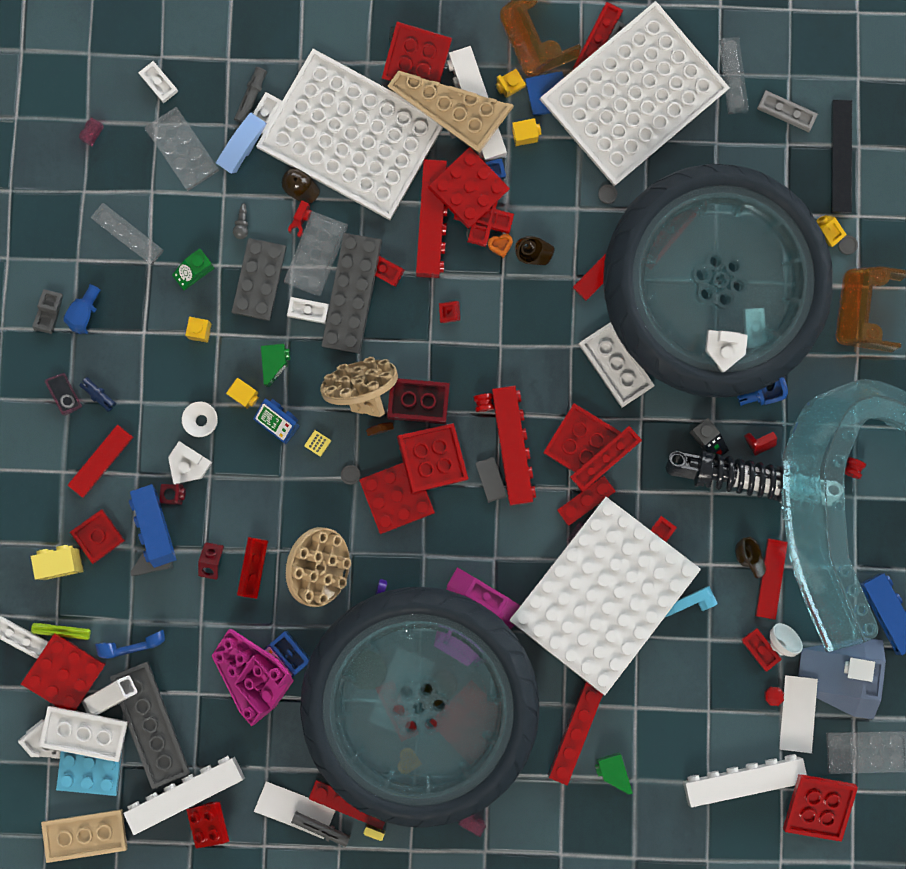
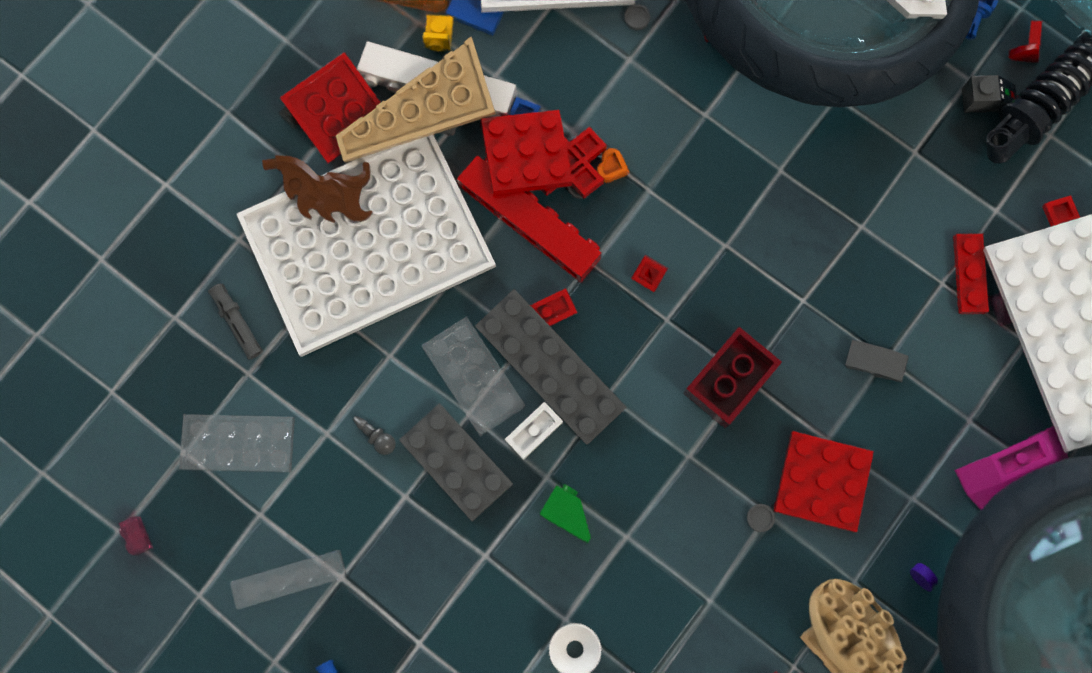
camera: 50 degrees left, 5 degrees down
white plate [138,61,178,103] -> none
green slope [172,249,215,291] -> none
yellow brick [185,317,212,343] -> none
light blue slope [216,113,267,174] -> none
yellow brick [226,378,259,409] -> none
white plate [253,92,282,135] -> none
slope [253,398,300,445] -> none
dark brown cap [281,168,320,204] -> none
red plate [288,201,311,237] -> none
light yellow tile [304,430,331,457] -> none
tan bracket [320,357,398,417] -> none
reddish brown tile [366,422,394,436] -> none
red plate [397,423,468,494] -> none
red wheel [473,393,495,412] -> none
red brick [492,386,536,506] -> none
yellow brick [512,118,541,146] -> none
dark brown cap [515,236,555,265] -> none
red plate [543,403,621,484] -> none
red plate [570,426,642,492] -> none
red tile [573,254,606,301] -> none
white plate [579,322,655,408] -> none
none -> reddish brown piece [262,155,373,223]

